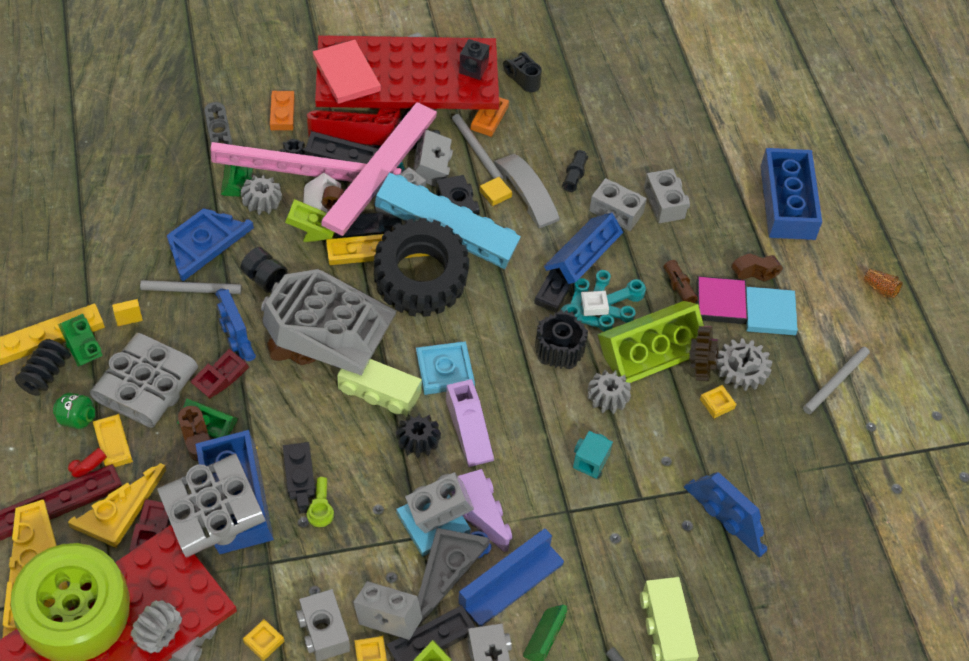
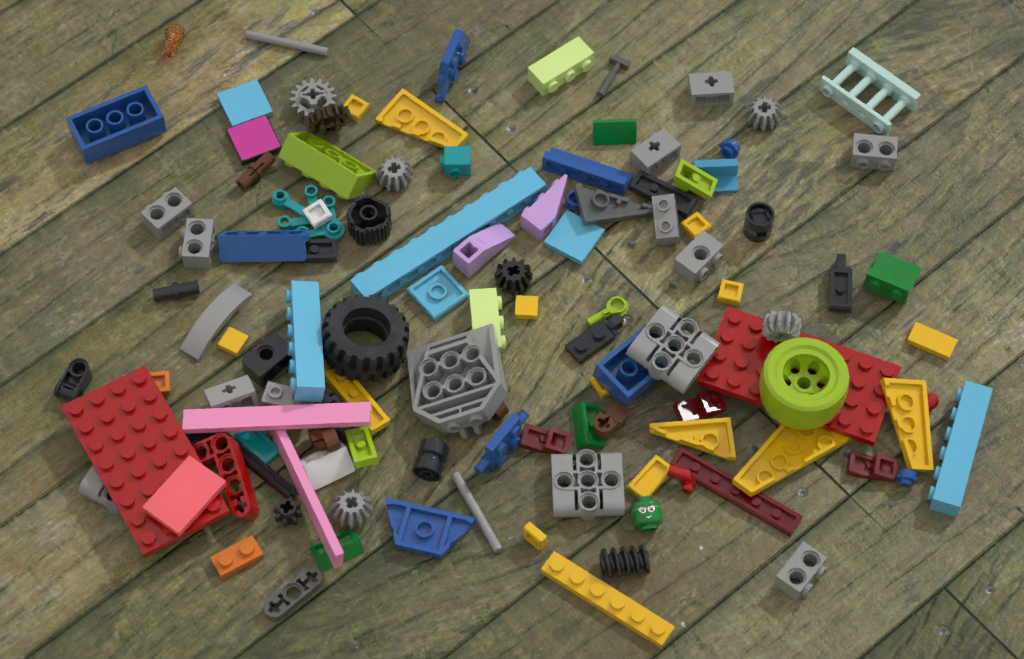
camera: 115 degrees left, 5 degrees up
green hips [58,314,103,367] -> none
black plate [305,131,379,164] -> none
light grey brick [405,472,474,533] -> none
light grey bar [452,114,503,180] -> none
black brick [459,39,490,80] -> none
reddish brown piece [731,253,783,282] -> none
none -> medium azure brick [350,167,546,300]
none -> yellow wing [375,88,469,149]
none -> yellow tile [515,295,538,320]

